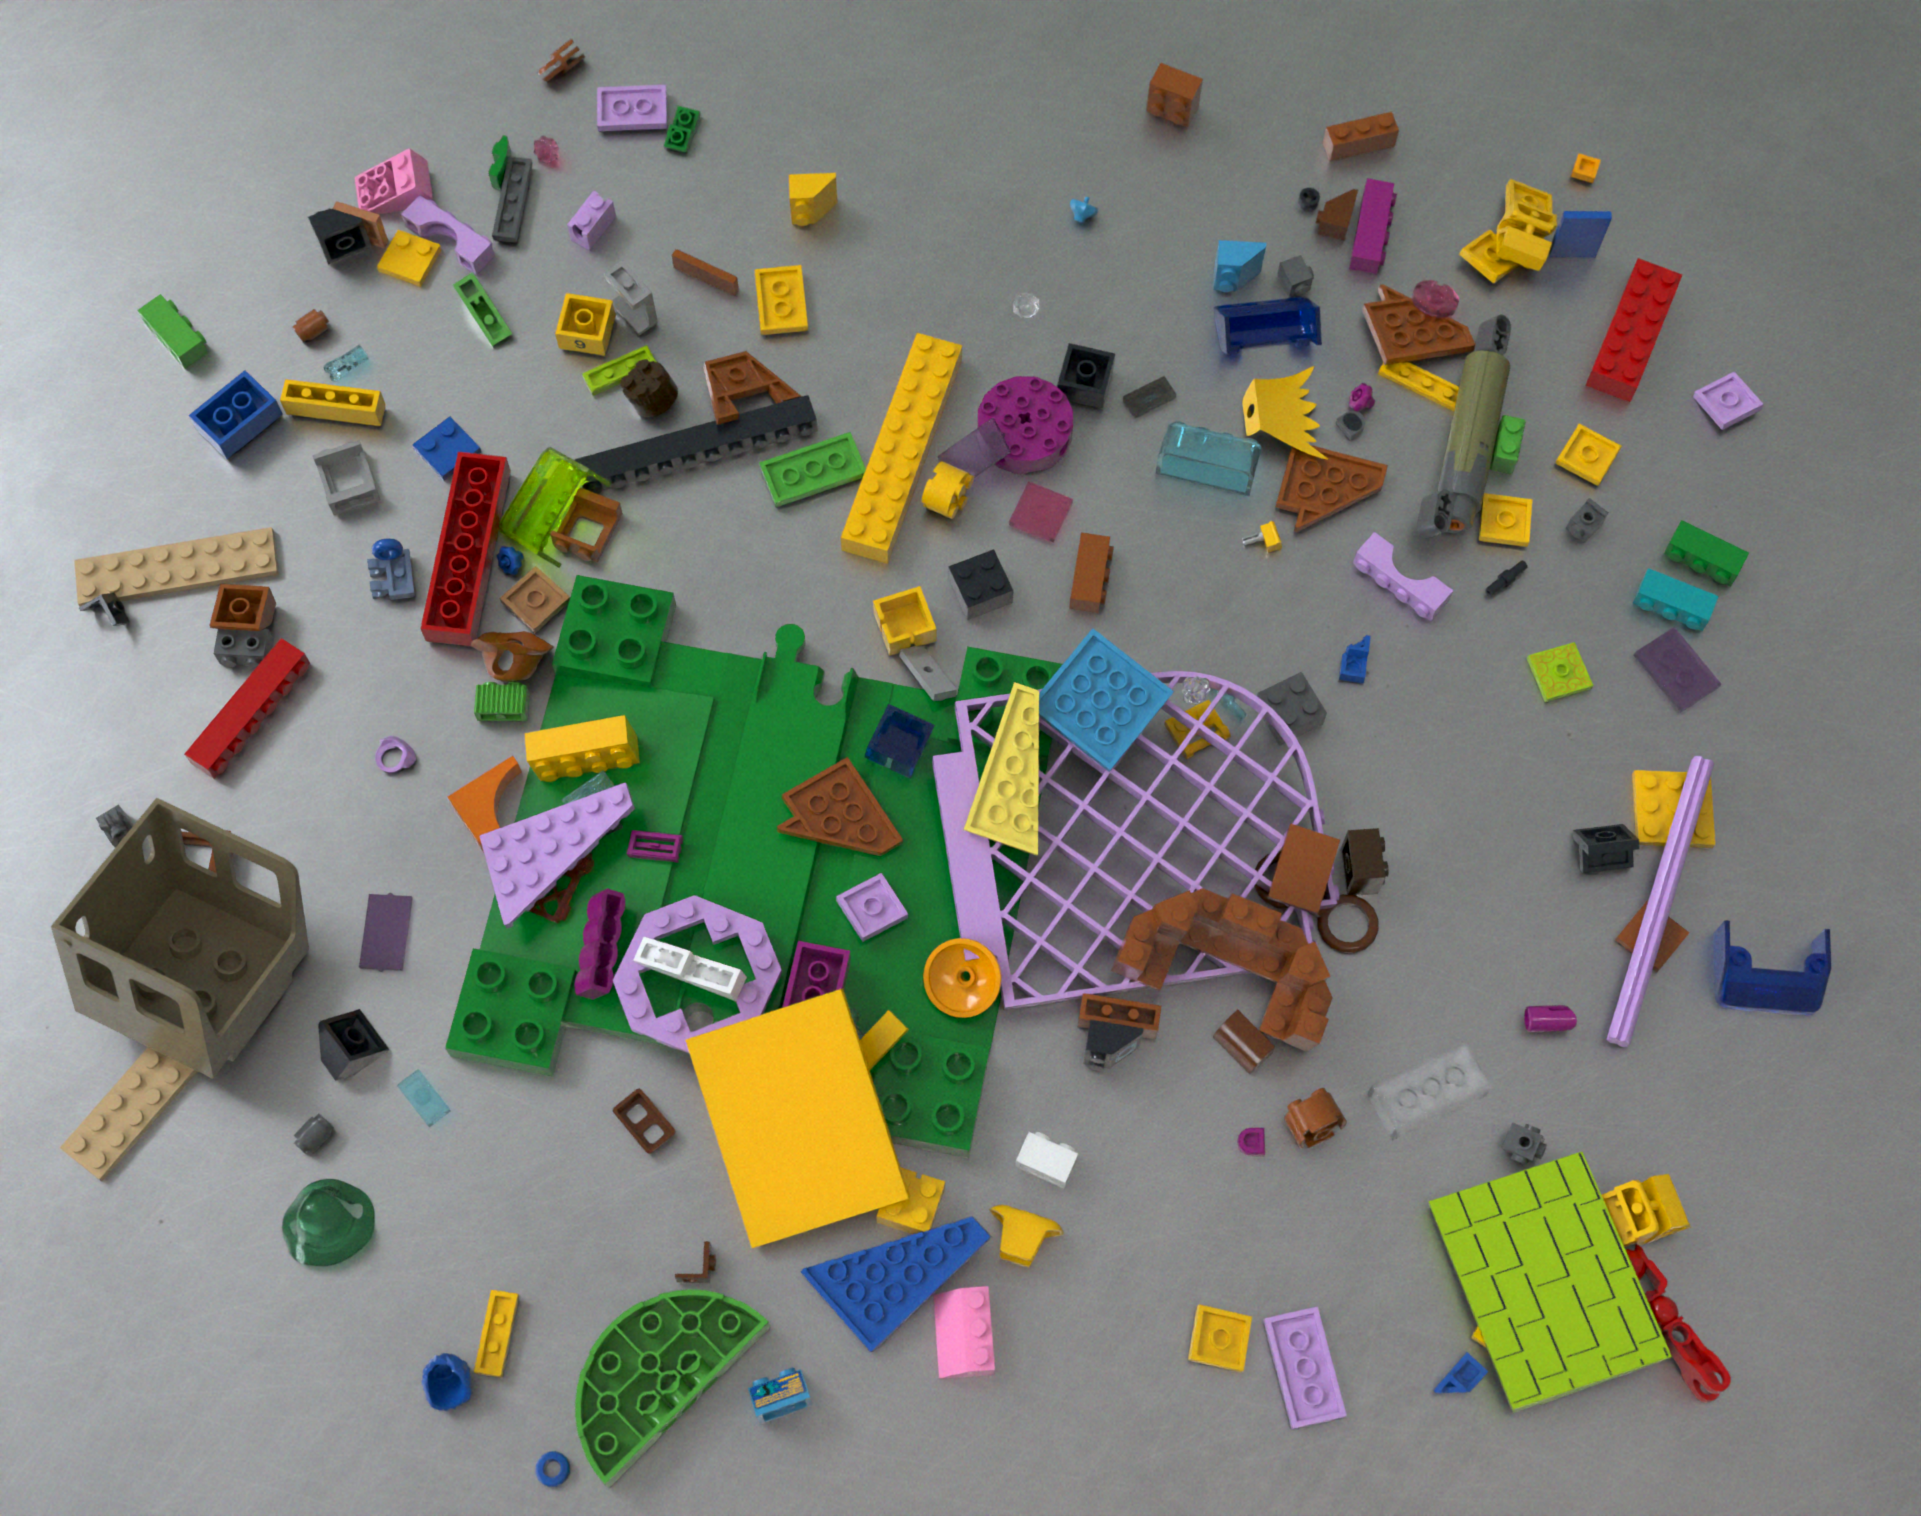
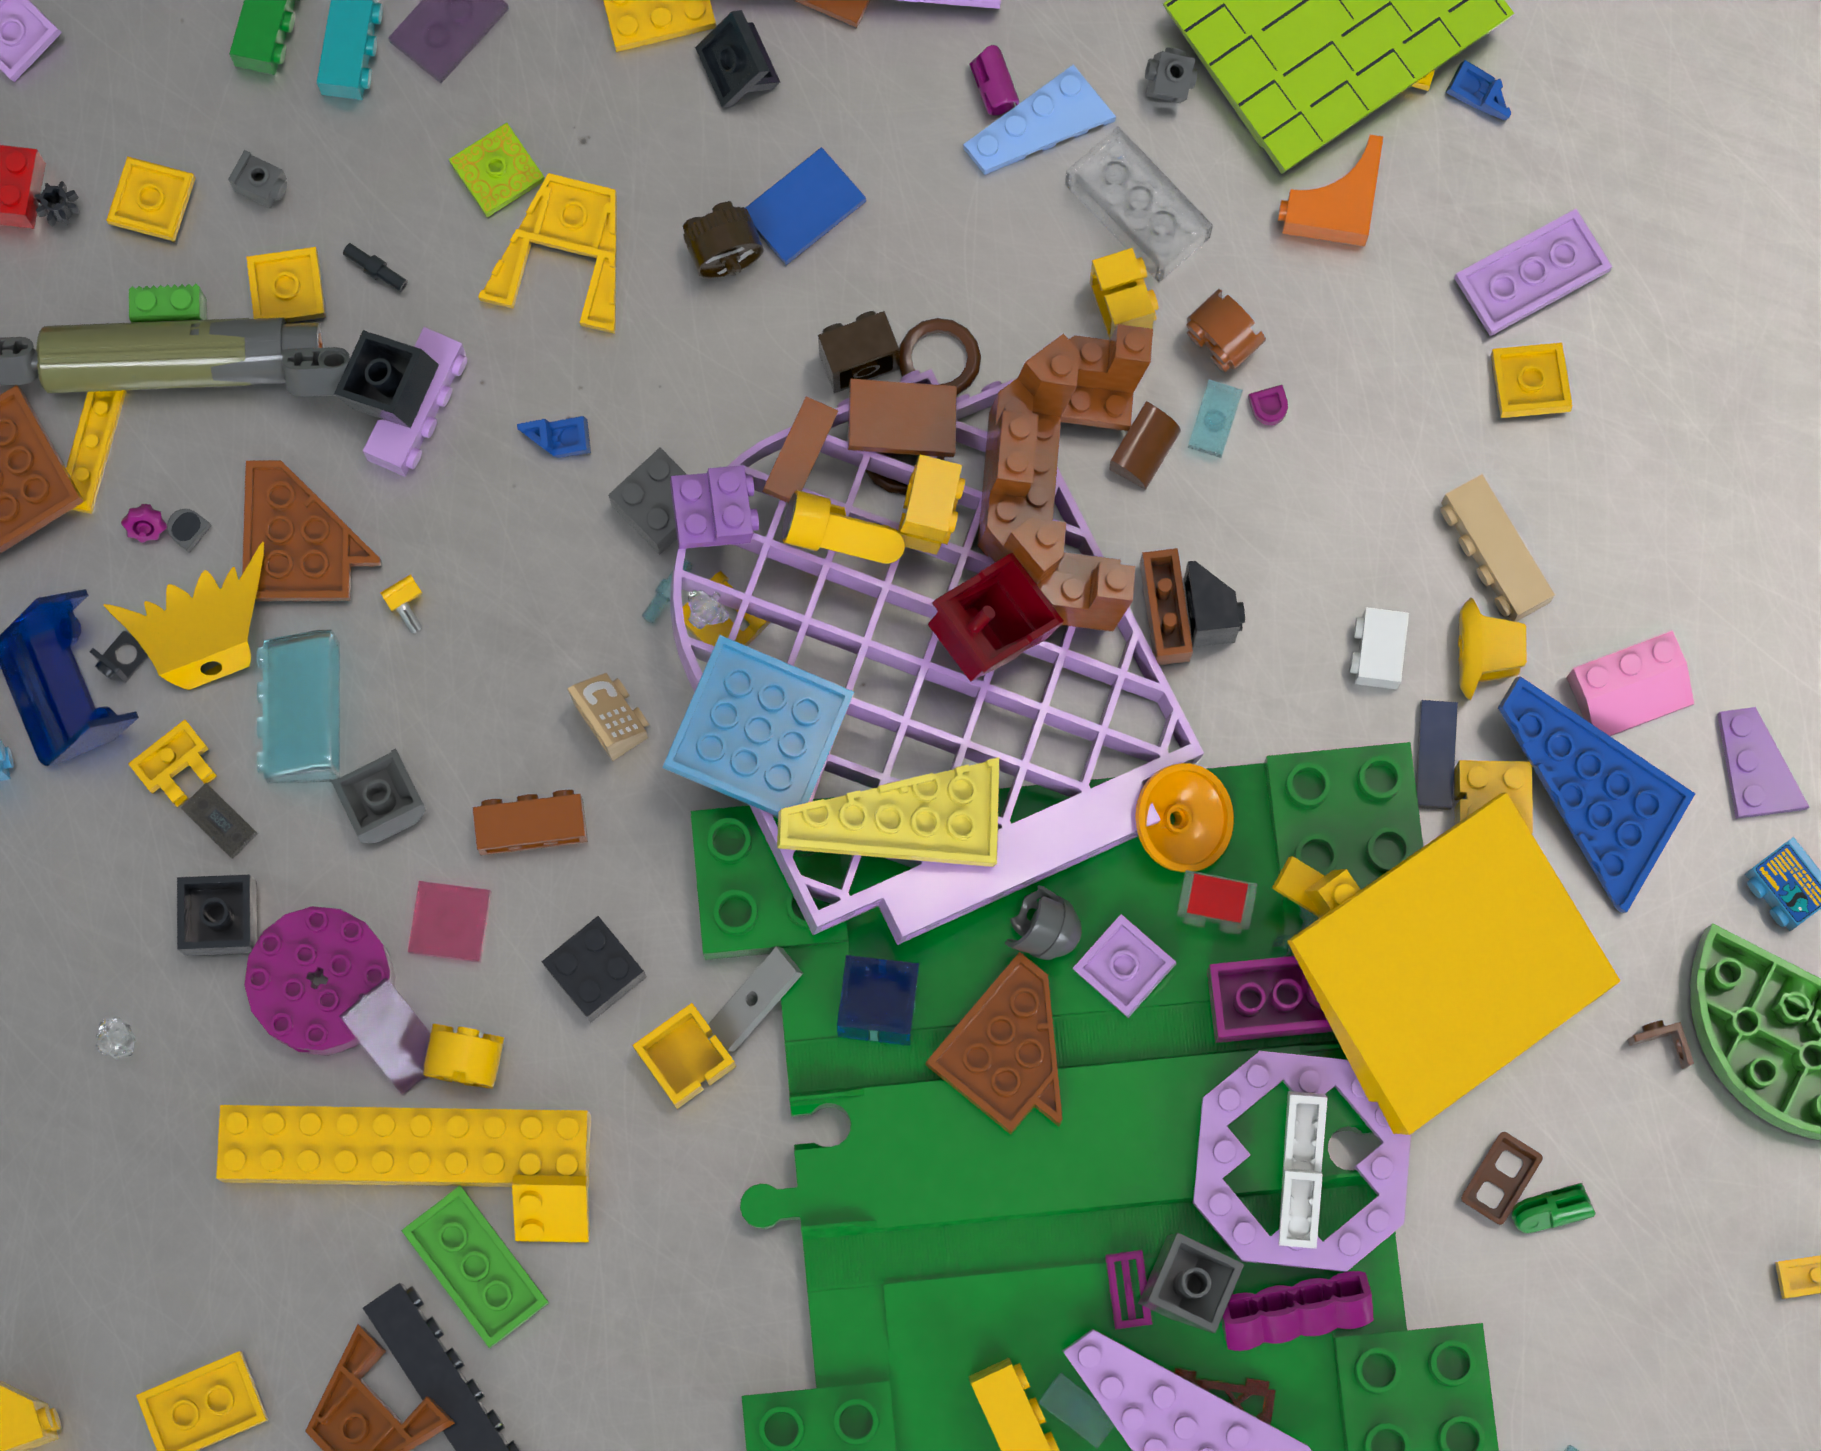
camera: 105 degrees left, 10 degrees up
none -> black gear [34,181,80,227]
none -> black bracket [90,631,148,683]
none -> yellow plate [128,719,217,808]
none -> dark grey slope [331,748,426,843]
none -> black brick [334,330,439,428]
none -> yellow wing [478,173,617,334]
none -> yellow plate [512,1175,590,1242]
none -> tan slope [568,673,649,761]
none -> medium lavender plate [670,465,759,549]
none -> dark brown piece [682,201,764,279]
none -> blue tile [744,147,866,265]
none -> dark orange tile [762,396,838,504]
none -> yellow piece [782,490,905,564]
none -> yellow piece [898,454,966,555]
none -> dark red piece [928,553,1064,682]
none -> light blue wing [963,64,1116,175]
none -> dark grey helmet [1005,885,1082,960]
none -> yellow piece [1089,248,1159,340]
none -> dark grey slope [1138,1232,1244,1333]
none -> brick [1177,870,1258,934]
none -> clear light blue plate [1188,380,1243,458]
none -> orange arch [1278,135,1383,246]
none -> yellow brick [1305,869,1361,916]
none -> dark blue tile [1416,700,1458,810]
none -> tan brick [1441,474,1555,622]
none -> green arm [1511,1183,1596,1233]
none -> medium lavender wing [1717,707,1809,819]

